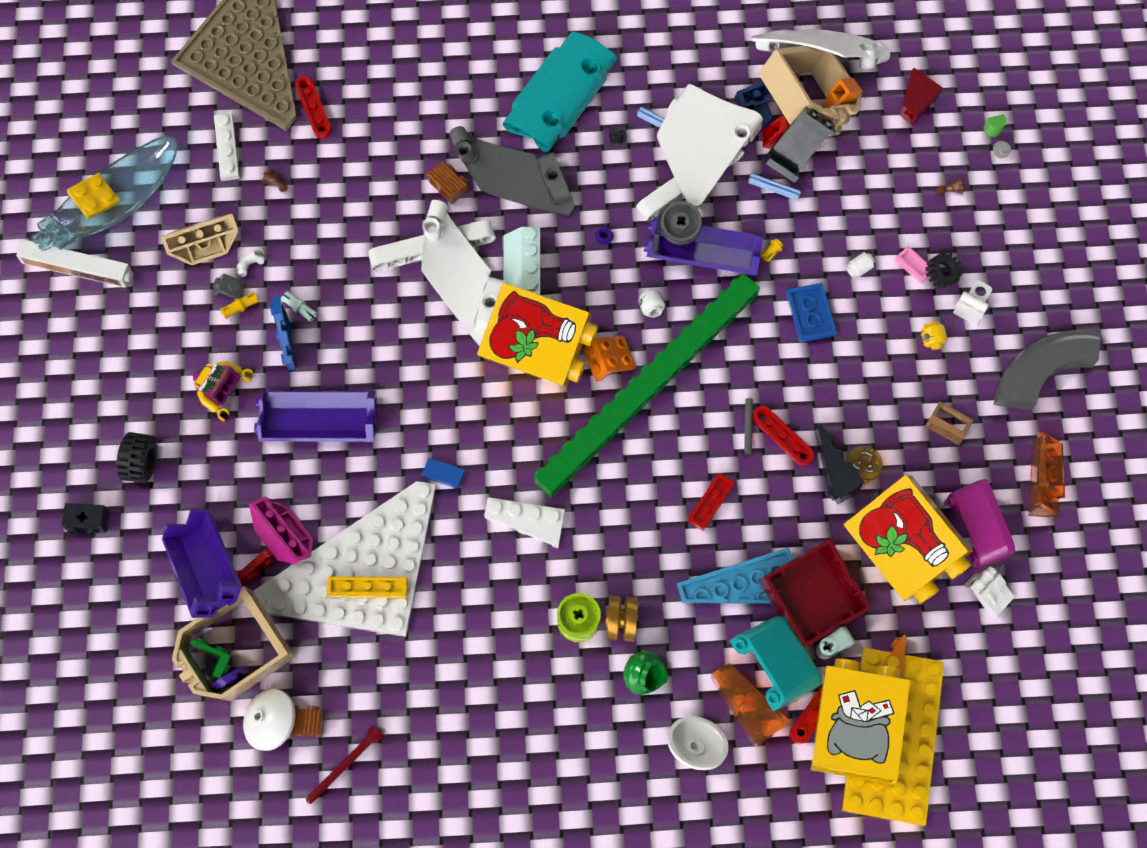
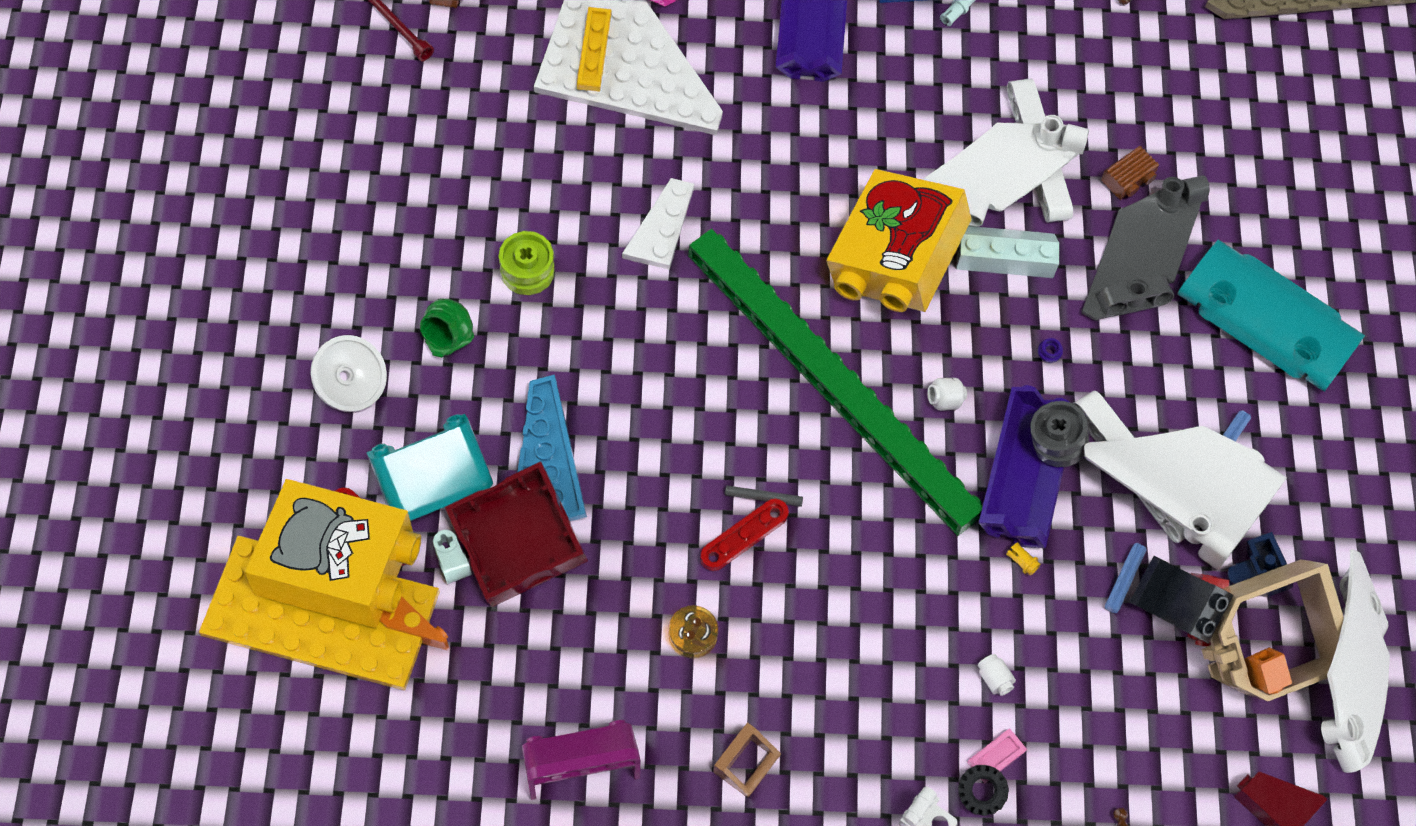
camera: 90 degrees right, 5 degrees down
red plate [295,76,331,139] -> none
blue tile [422,458,465,489] -> none
orange bracket [583,336,636,382] -> none
pearl gold wheel [605,595,638,642] -> none
black tile [609,128,627,146] -> none
red plate [687,473,735,531] -> none
clear orange wedge [711,663,792,748] -> none
blue plate [785,283,837,343] -> none
black wedge [815,423,864,505] -> none
brick [843,475,973,604] -> none
yellow head [920,321,948,350] -> none
white piece [965,566,1014,617] -> none

